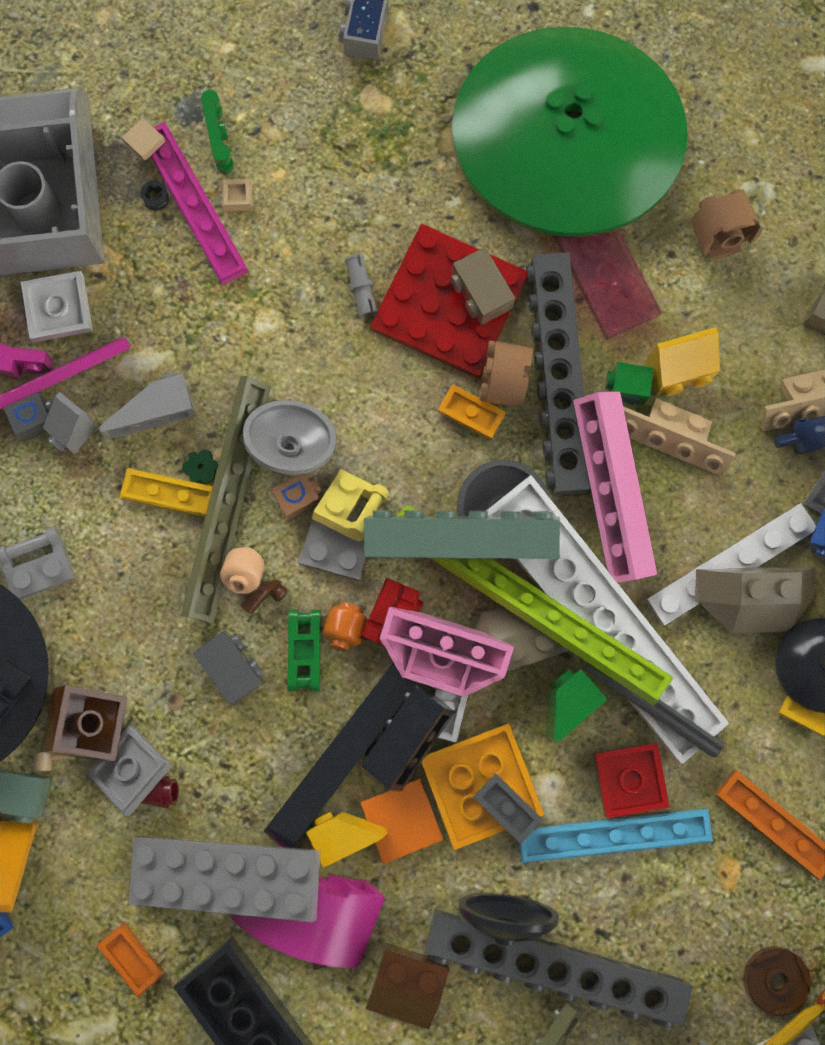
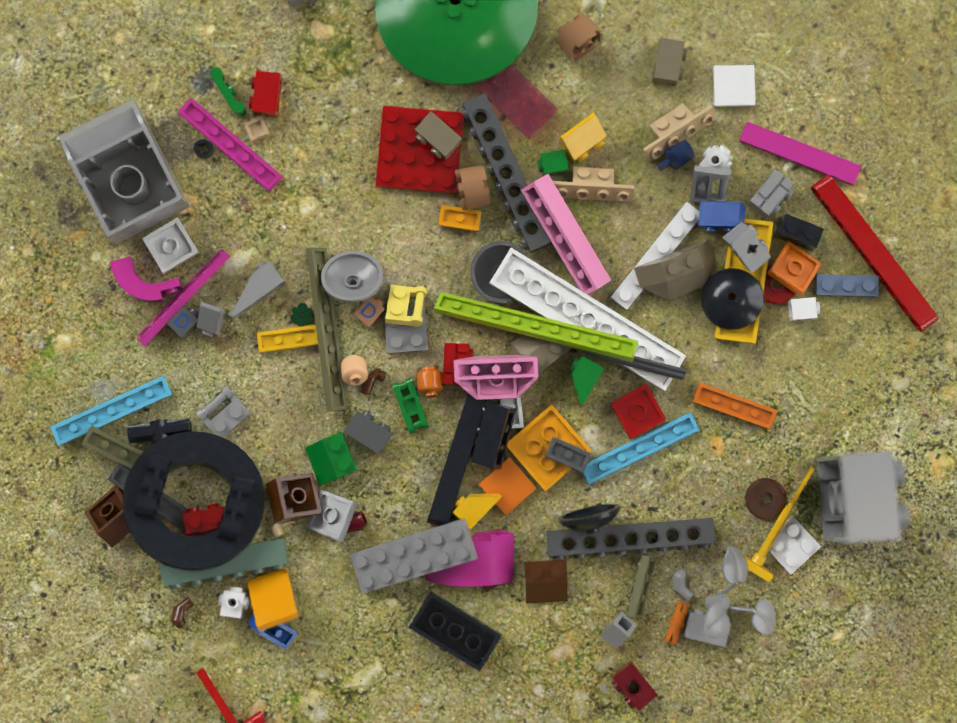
camera: 15 degrees left, 5 degrees up
orange tile [97,922,165,998] -> none
tan tile [121,118,165,161] -> none
light grey pin [345,254,378,318] -> none
sand green brick [364,510,560,559] -> none
none -> red brick [249,71,283,118]
none -> green slope [305,432,358,486]

